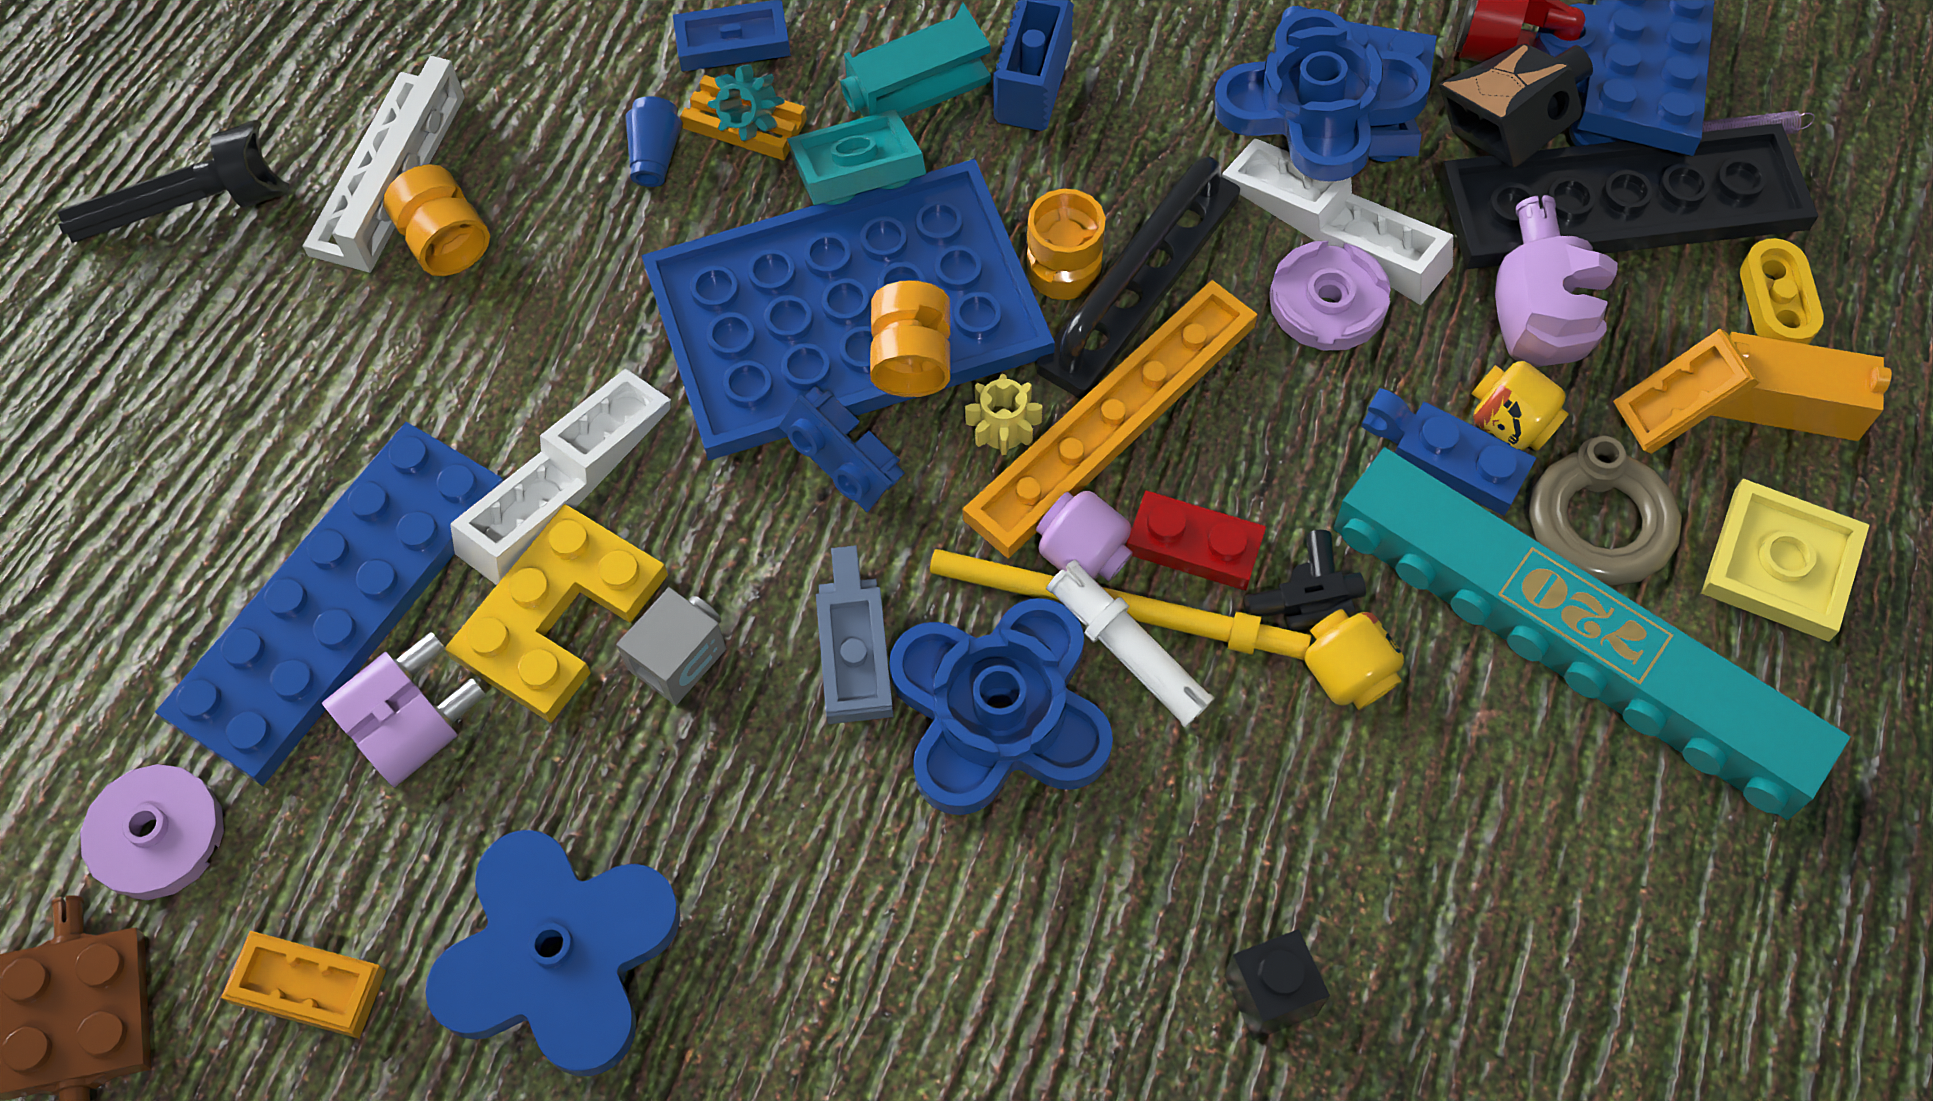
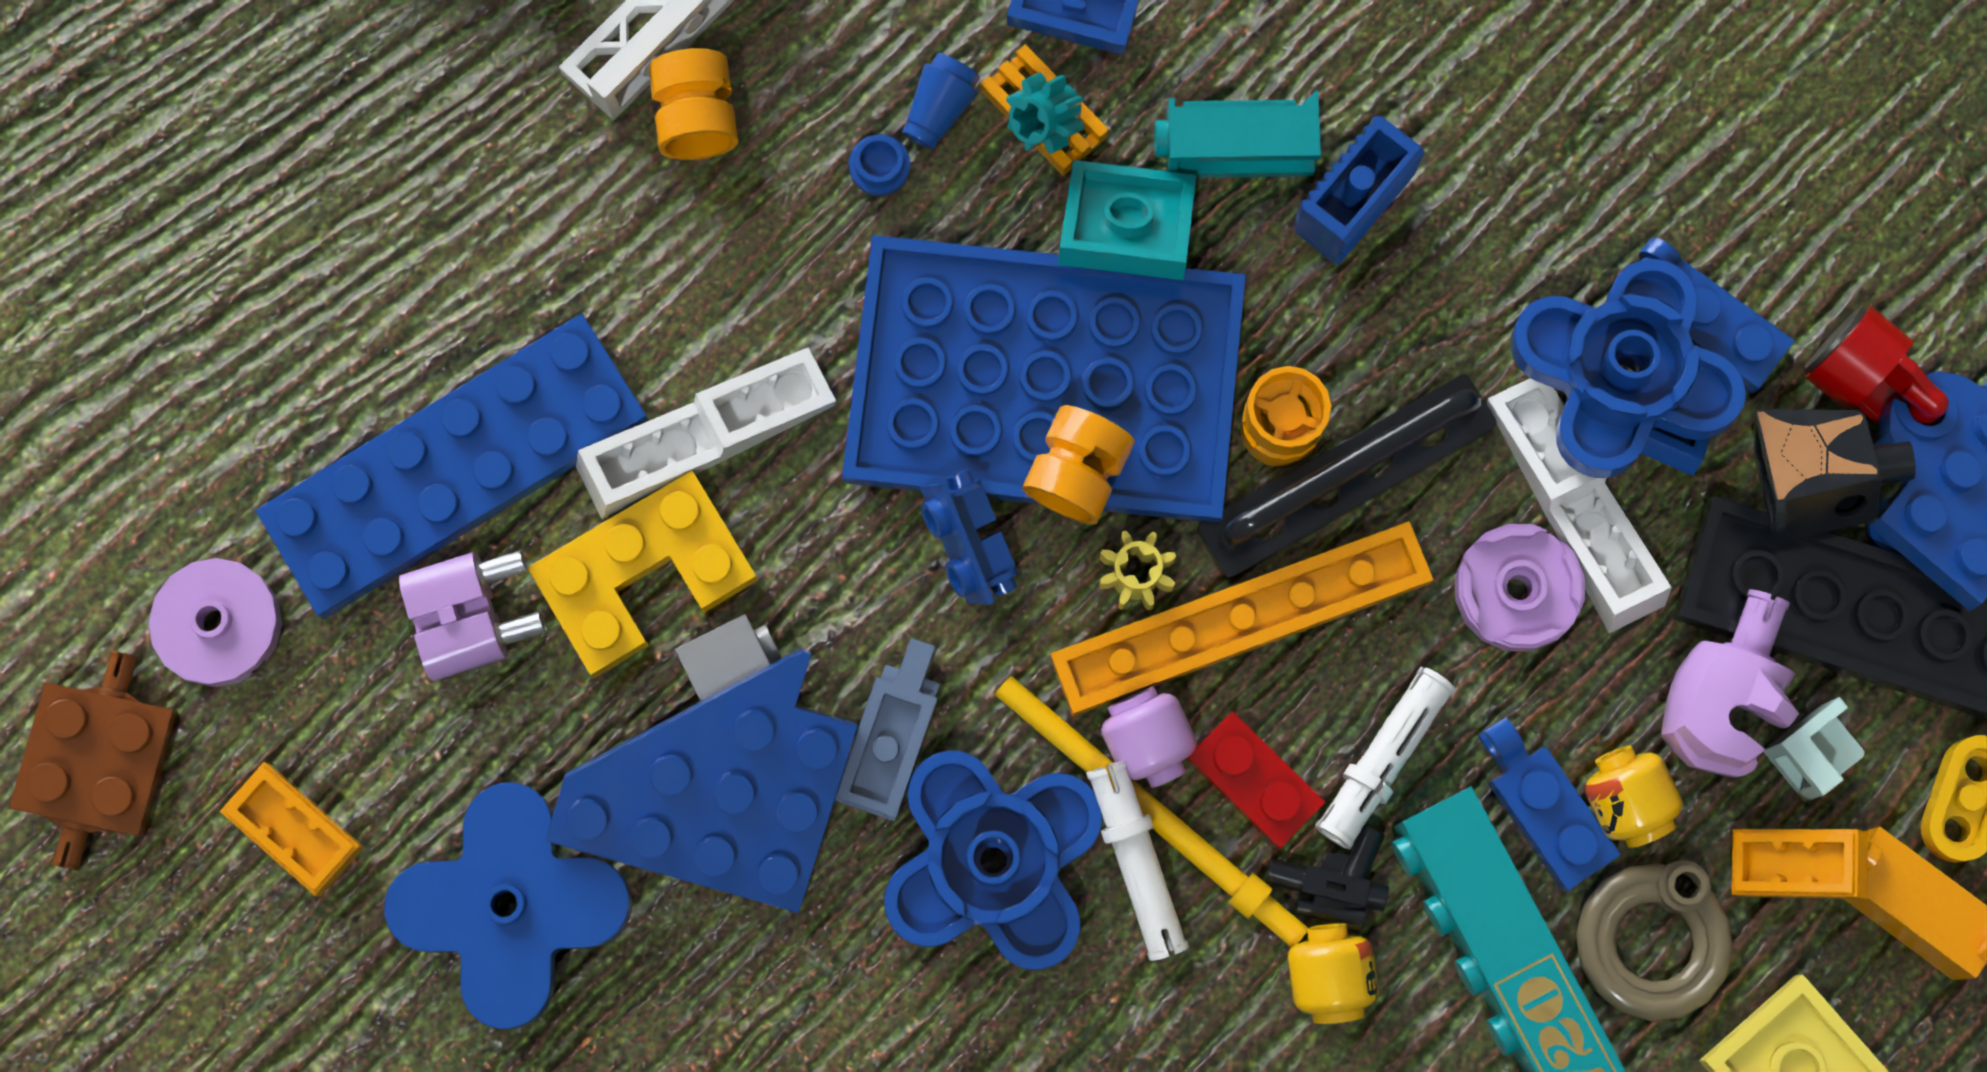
camera: 25 degrees right, 15 degrees up
none -> blue wing [545,649,857,913]
none -> blue plate [849,134,911,196]
none -> white pin [1315,667,1455,850]
none -> light aqua panel [1763,697,1864,802]

